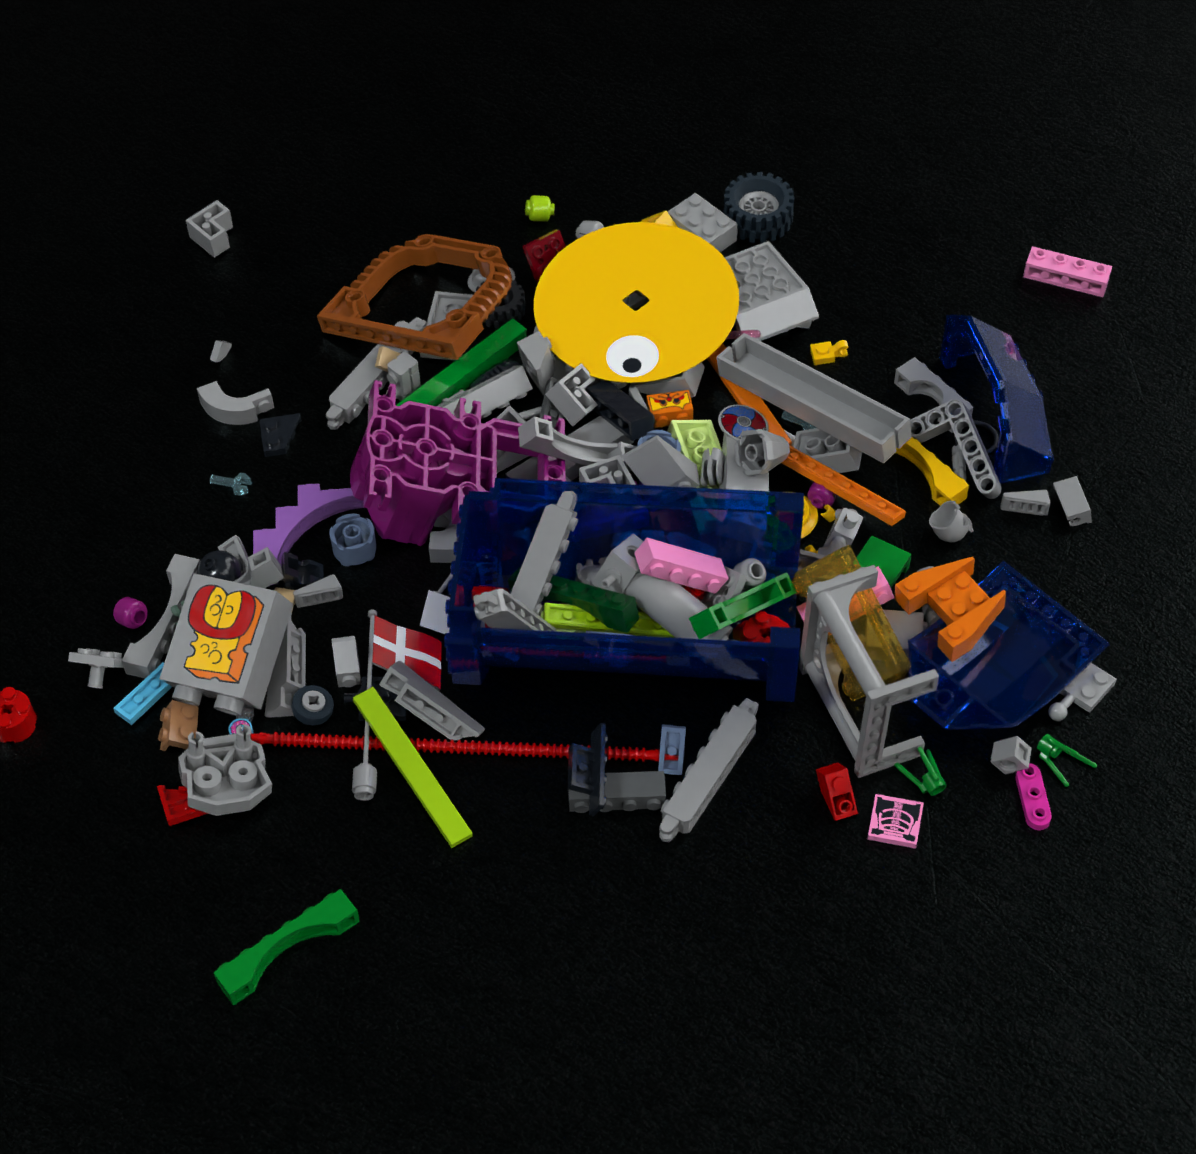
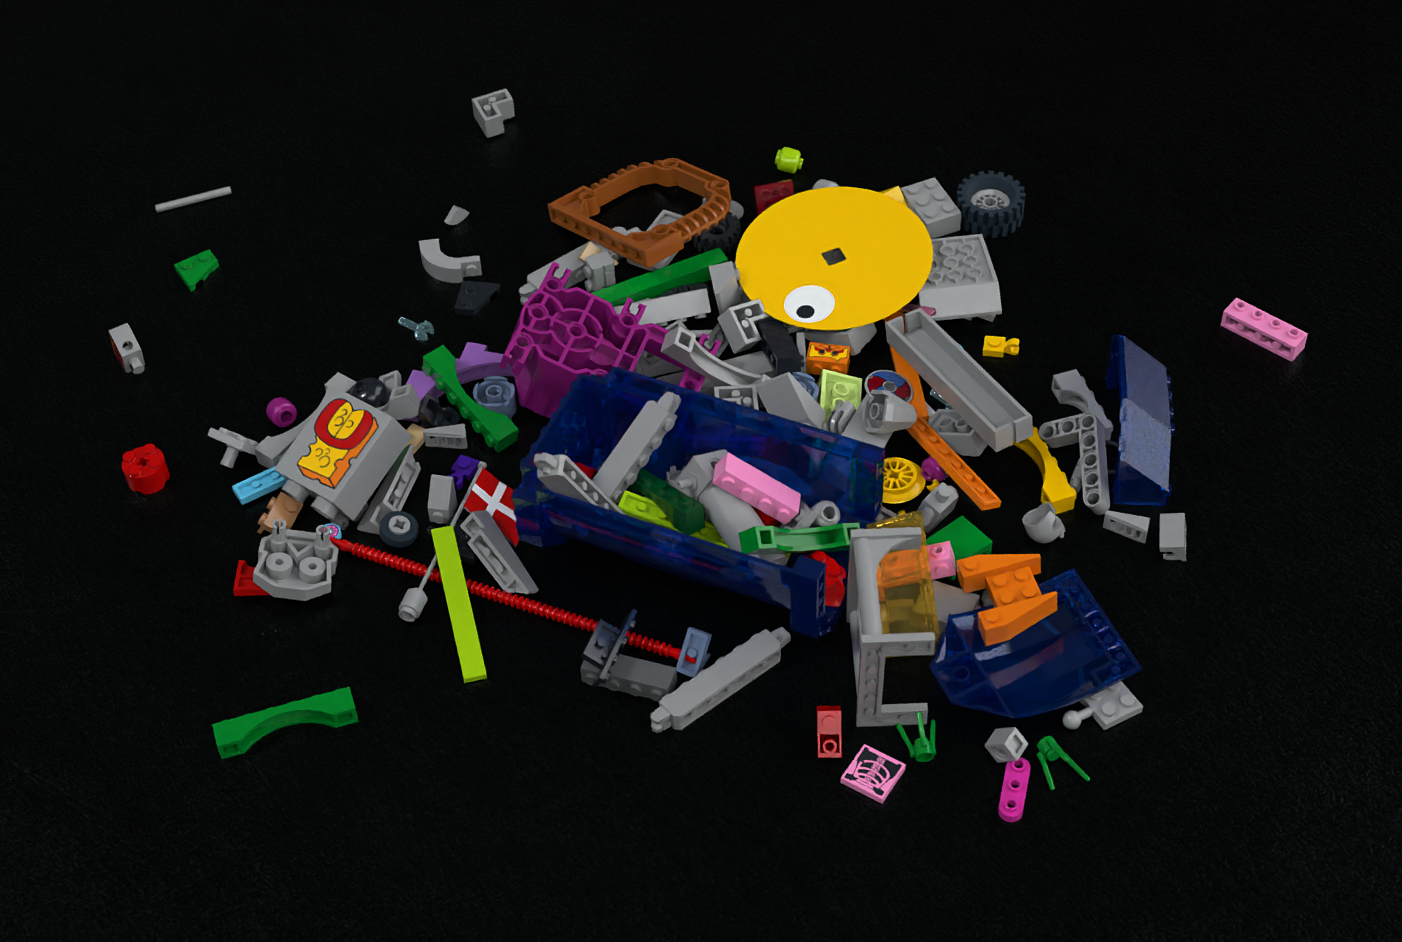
camera: 20 degrees right, 5 degrees down
none -> green arch [422,345,518,453]
none -> dark purple plate [449,455,480,490]

